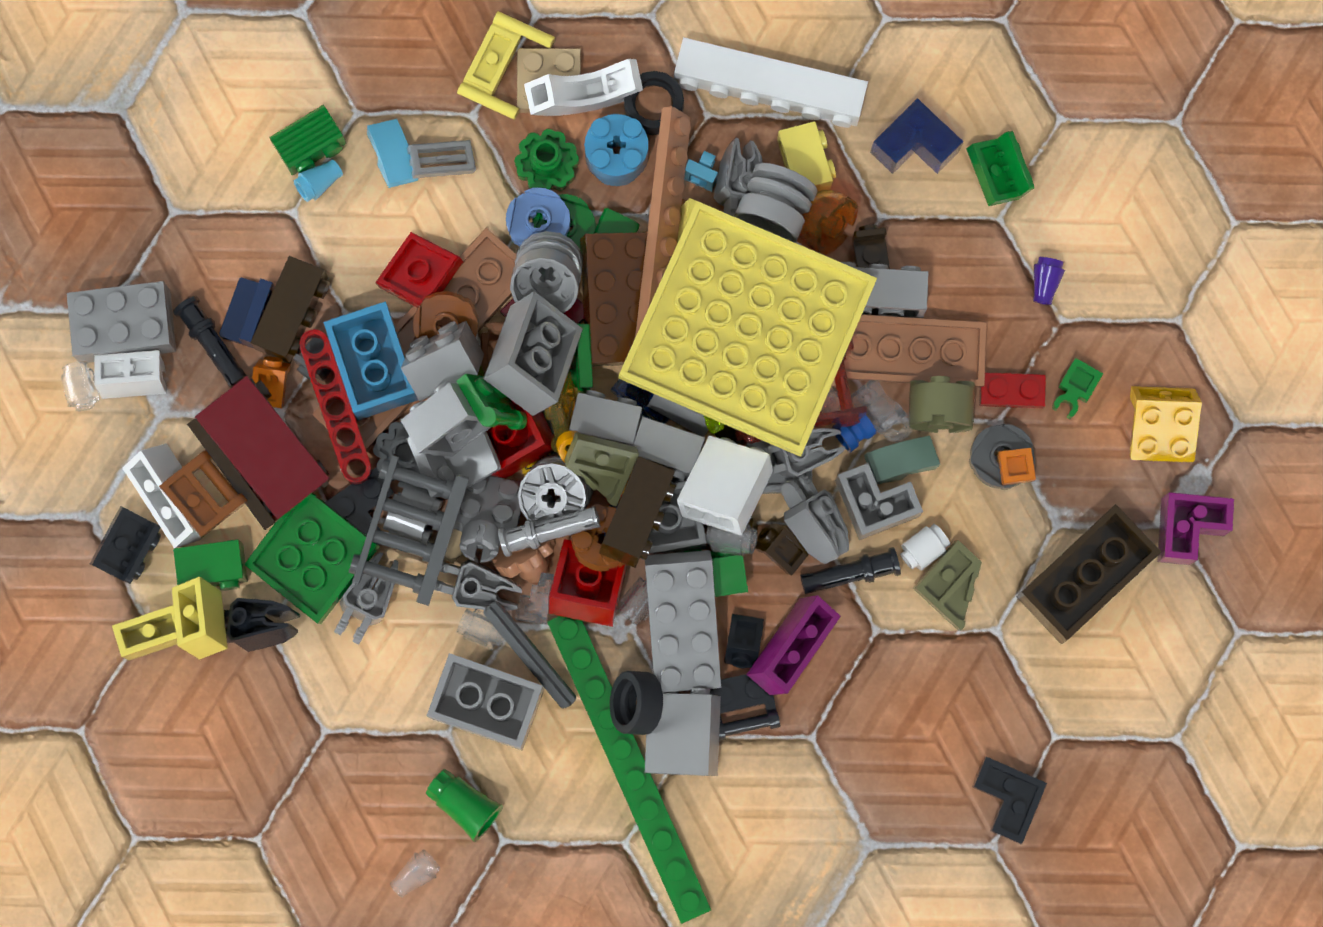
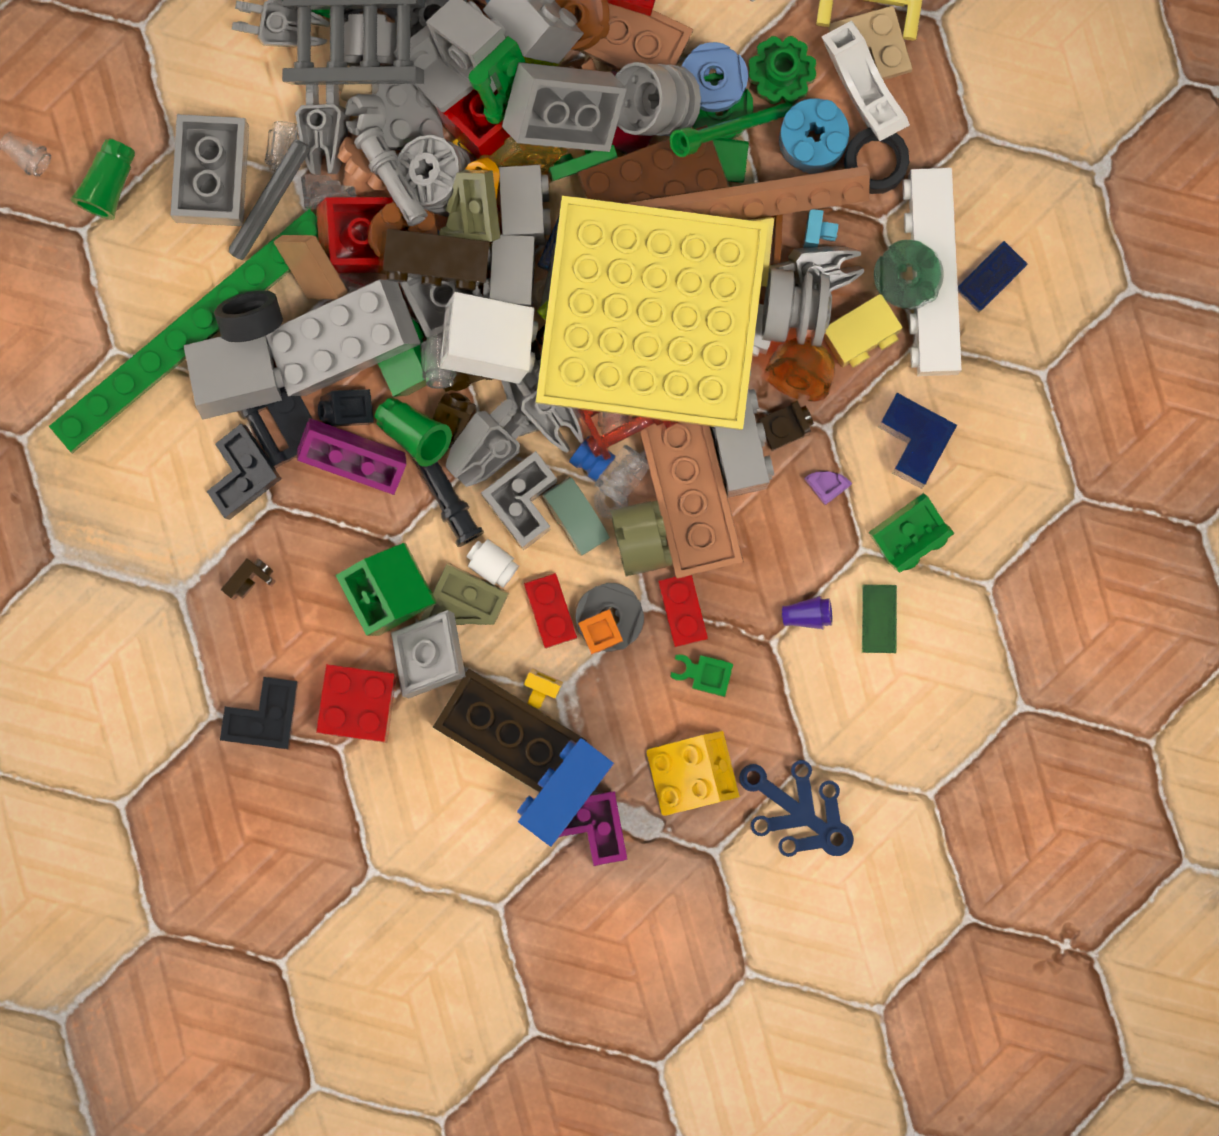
camera: 75 degrees right, 5 degrees up
none -> black plate [207,424,282,520]
none -> dark brown bracket [221,558,276,600]
none -> medium nougat tile [274,235,348,300]
none -> red brick [316,664,397,743]
none -> green slope [335,543,437,636]
none -> green plant [374,397,452,466]
none -> light grey tile [391,610,466,698]
none -> blue brick [517,738,614,847]
none -> red plate [524,573,577,649]
none -> yellow tile [524,669,563,709]
none -> green piece [670,102,793,157]
none -> dark blue plant [739,760,854,857]
none -> medium lavender tile [804,471,852,505]
none -> clear green tile [861,585,897,654]
none -> clear green plate [874,240,944,310]
none -> clear blue tile [958,241,1028,313]

